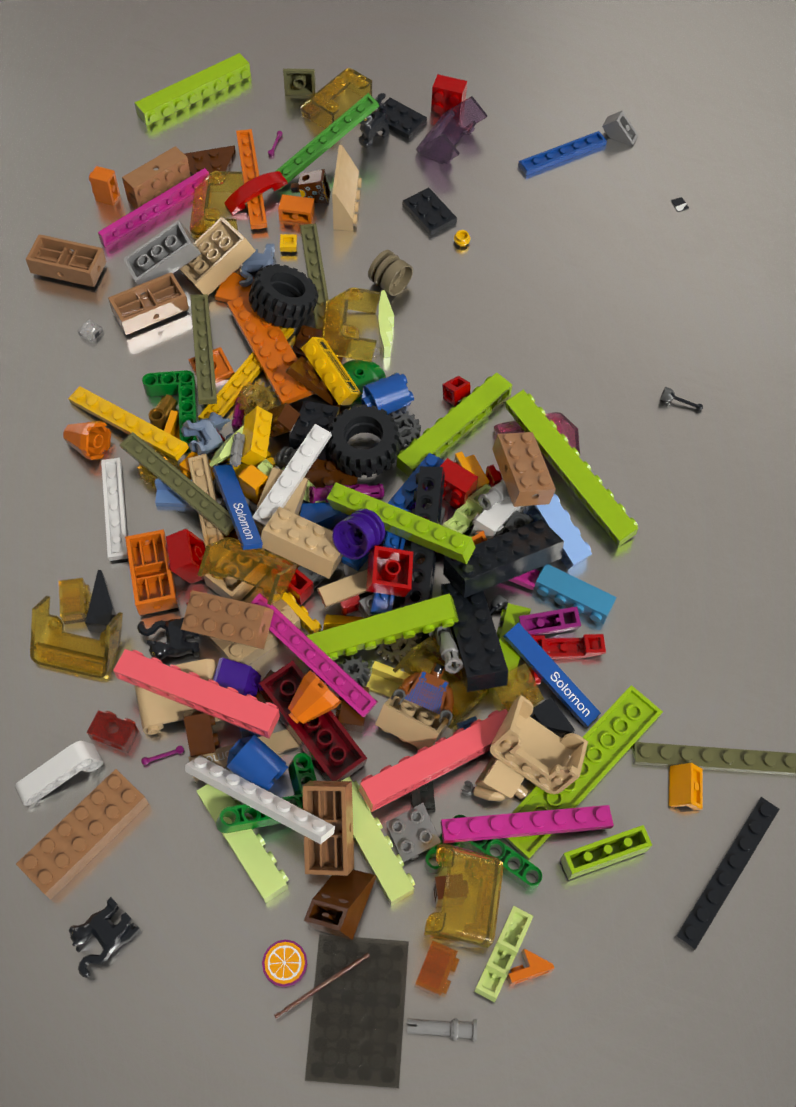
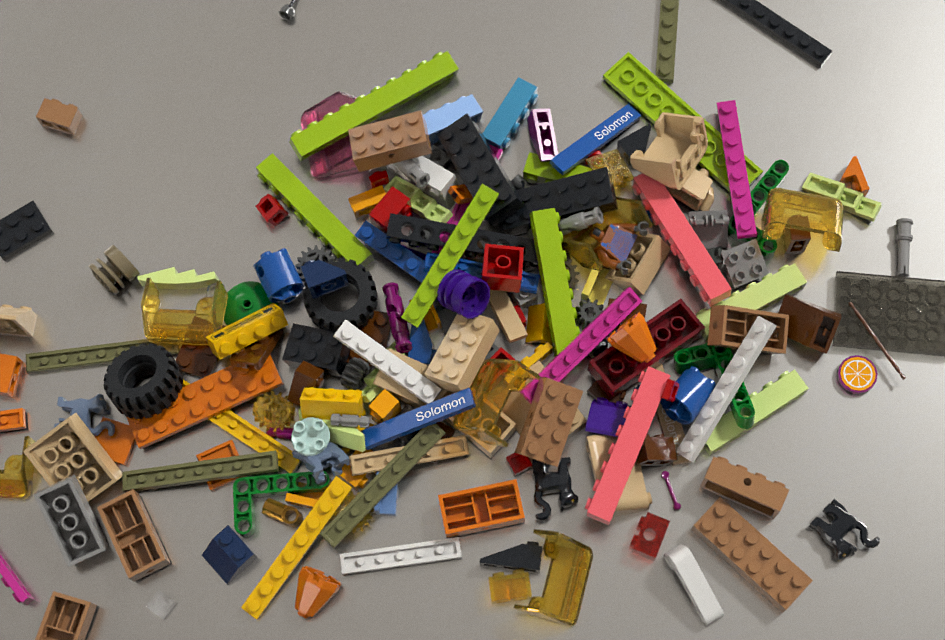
camera: 80 degrees left, 10 degrees up
red brick [166,529,210,584] -> none
yellow plate [280,234,297,252] -> none
clear orange brick [415,941,460,998] -> none
yellow plate [454,230,470,246] -> none
red slope [532,634,606,660] -> none
lime brick [560,825,652,880] -> none
light orange panel [669,763,703,810] -> none
none -> medium nougat brick [36,98,82,135]
none -> dark blue slope [202,525,258,585]
none -> light aqua dish [291,417,330,456]
none -> dark blue slope [301,260,349,299]
none -> red tile [661,378,680,403]
none -> light grey hinge [689,210,729,249]
none -> medium nougat brick [700,456,789,519]

